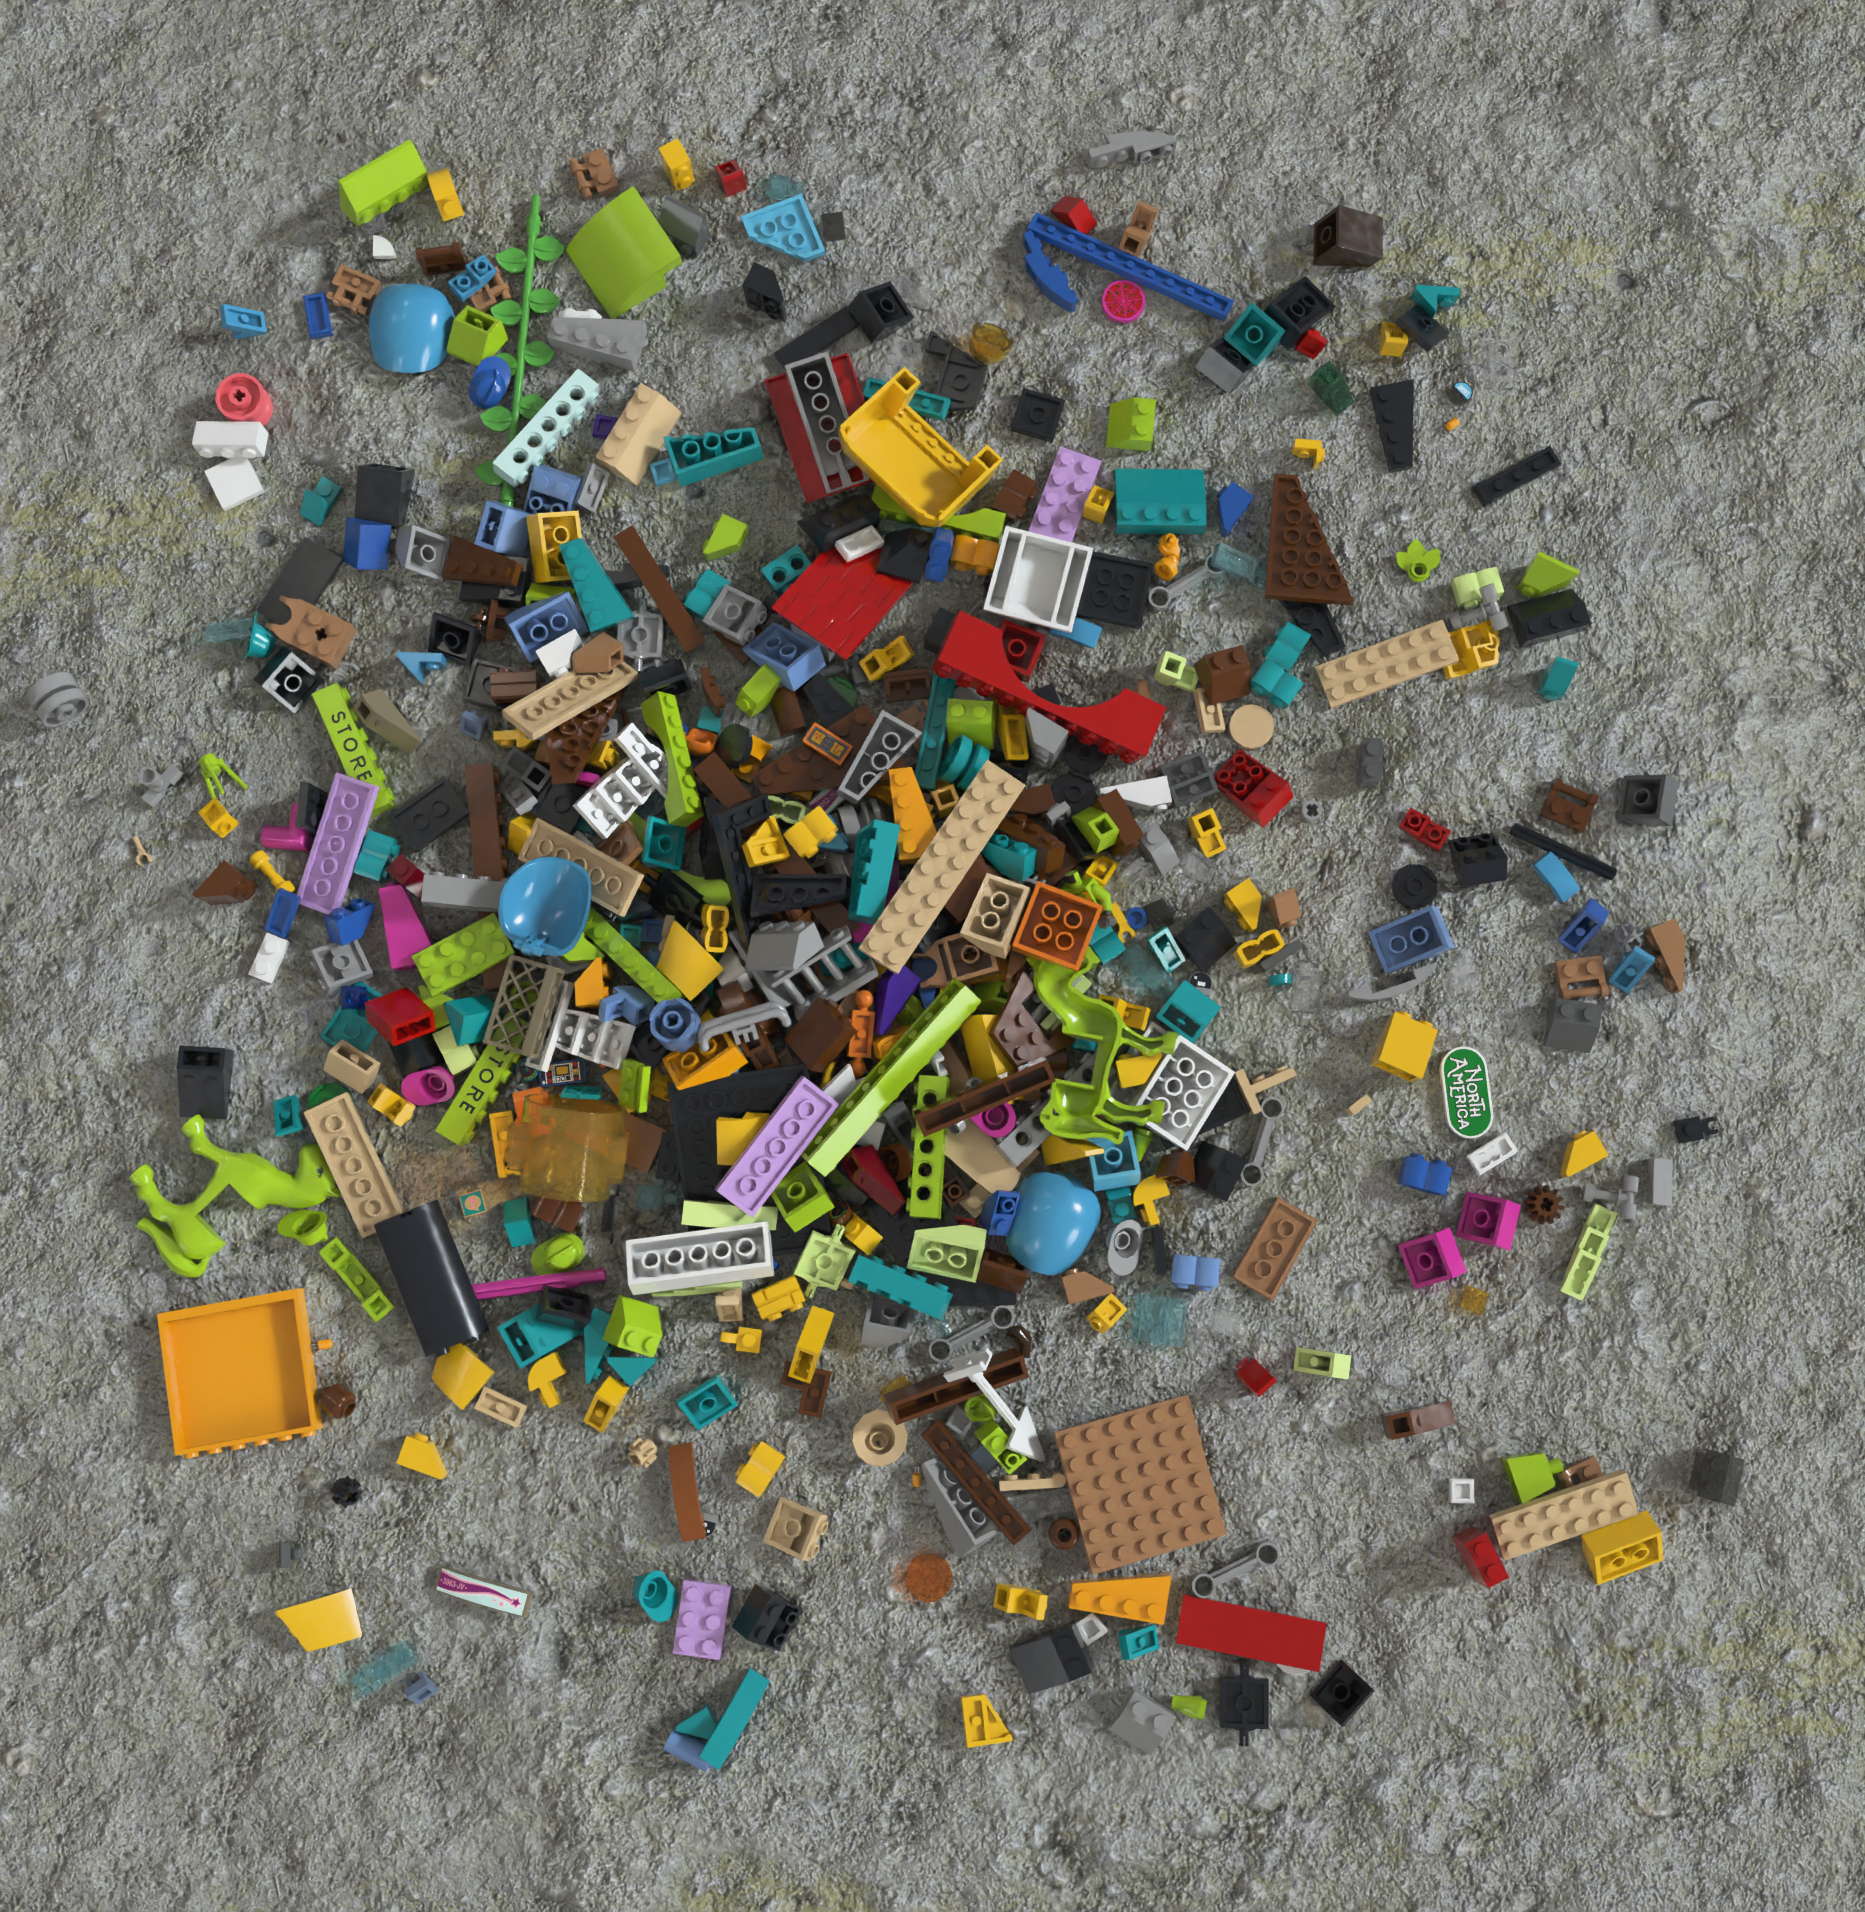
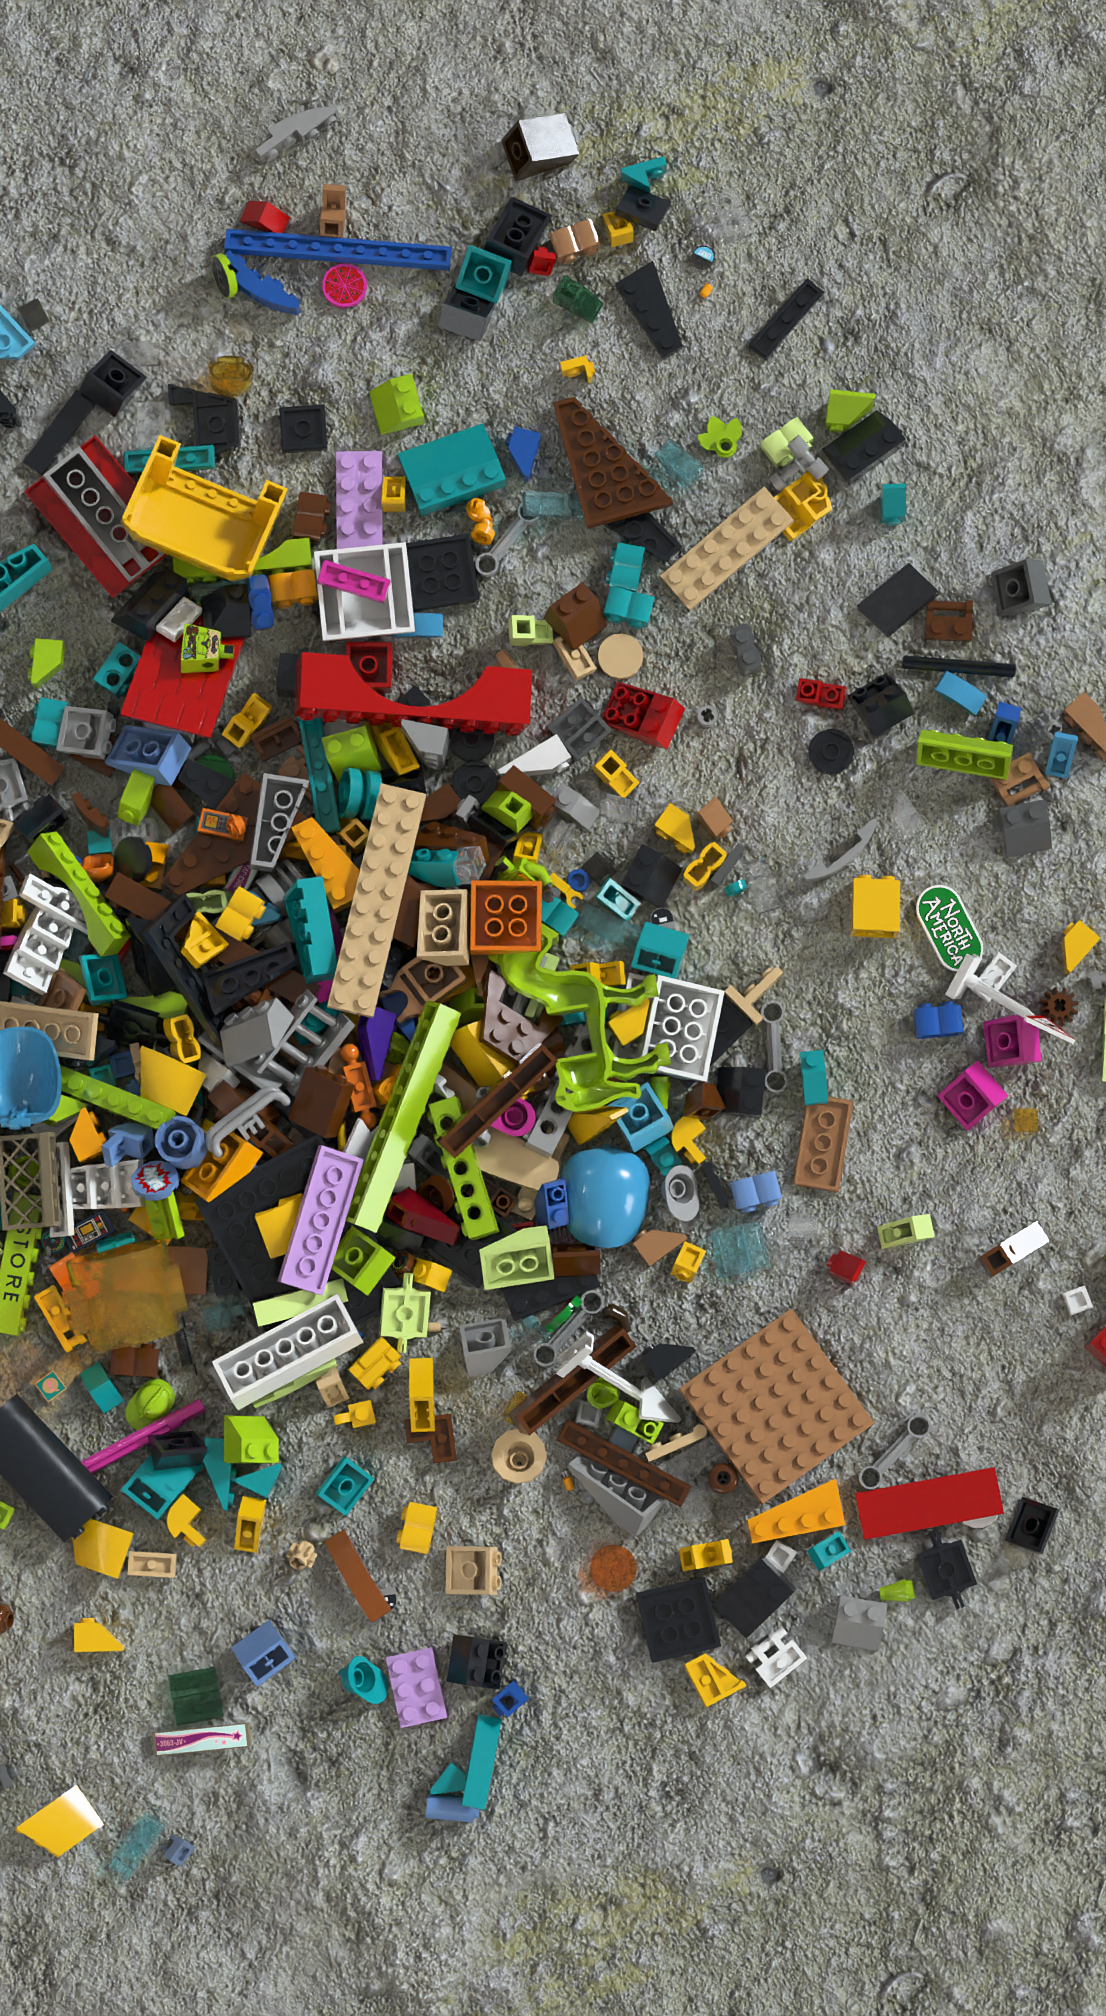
camera: 20 degrees left, 0 degrees up
black gear [330,1476,362,1508] -> none
teal wedge [848,1255,953,1320] -> none
tan tile [1344,1094,1371,1116] -> none
medium blue slope [1368,905,1455,974] -> none
none -> tile [131,1161,179,1201]
none -> clear green slope [168,1666,224,1726]
none -> torso [181,624,234,673]
none -> tile [211,253,238,299]
none -> orange plate [226,814,246,839]
none -> medium blue slope [231,1619,297,1687]
none -> dark pink plate [317,560,391,604]
none -> clear brick [454,846,486,882]
none -> blue brick [492,1680,529,1718]
none -> green tile [543,1295,582,1333]
none -> medium nougat brick [549,219,601,264]
none -> black plate [636,1577,721,1663]
none -> black slope [640,1343,696,1382]
none -> clear light blue slope [655,438,704,491]
none -> white plate [745,1626,807,1688]
none -> teal slope [799,1050,828,1106]
none -> black tile [857,563,939,638]
none -> lime slope [916,730,1013,780]
none -> white piece [945,954,1075,1044]

